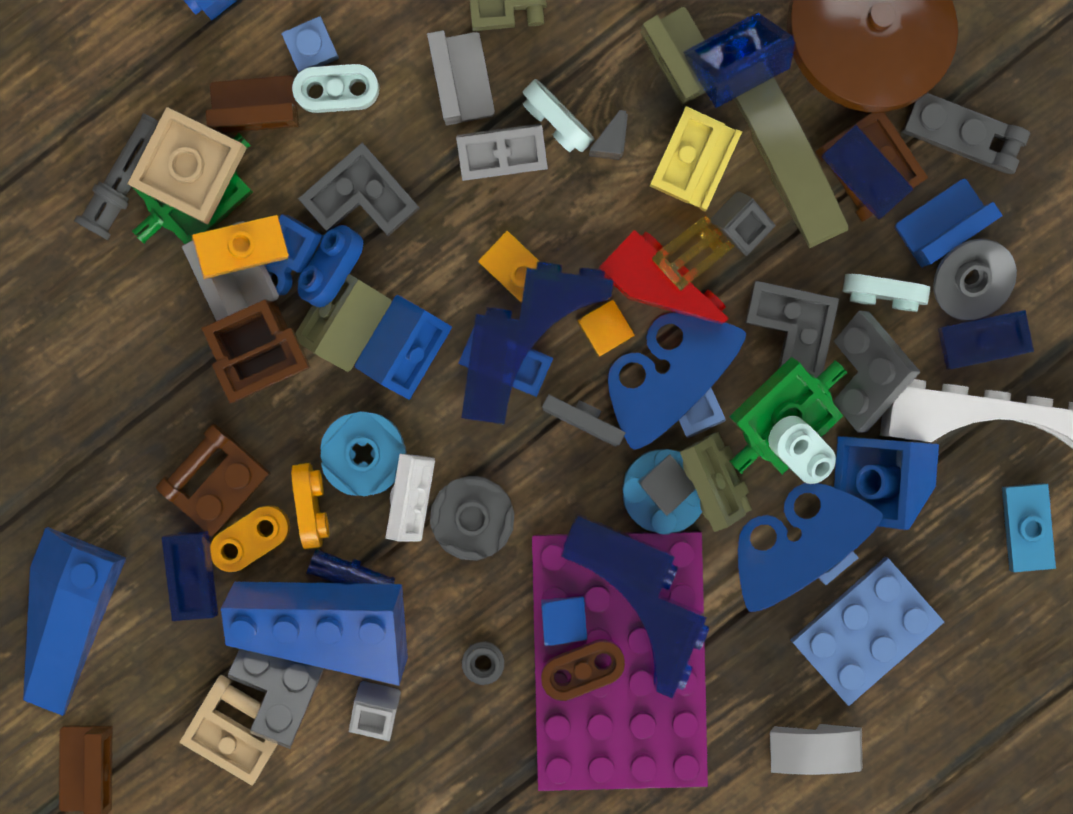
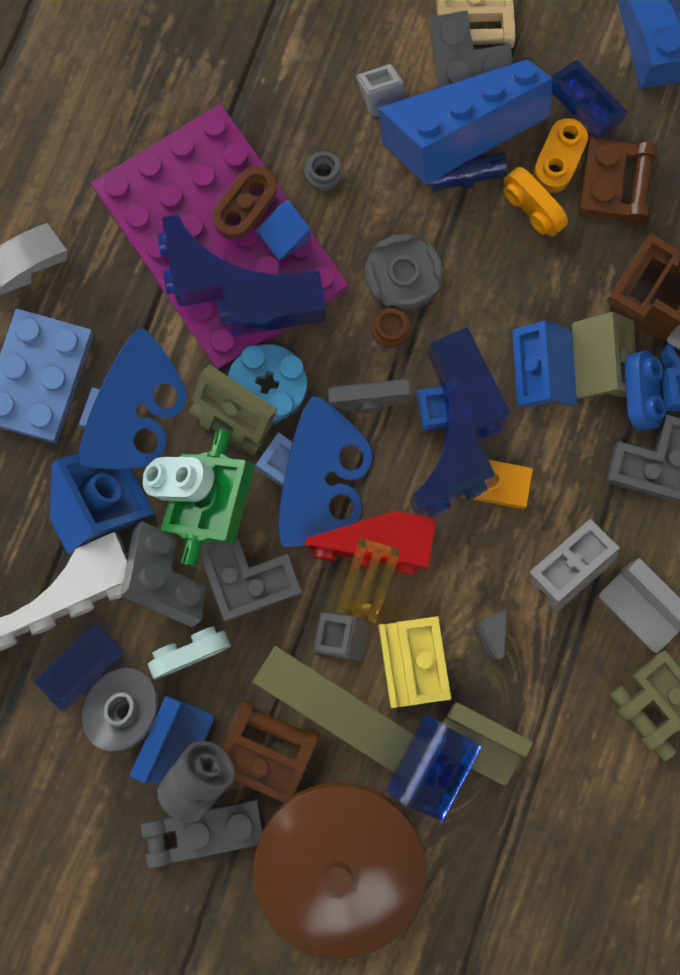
camera: 145 degrees right, 10 degrees down
dark azure plate [320,411,407,496] -> none
white plate [385,454,435,541] -> none
light aqua plate [523,79,595,152] -> none
light orange slope [577,300,635,357] -> none
dark grey slope [637,454,695,516] -> none
clear blue plate [821,125,913,220] -> none
none -> dark grey wheel [157,741,235,823]
none -> reddish brown plate [371,308,410,348]

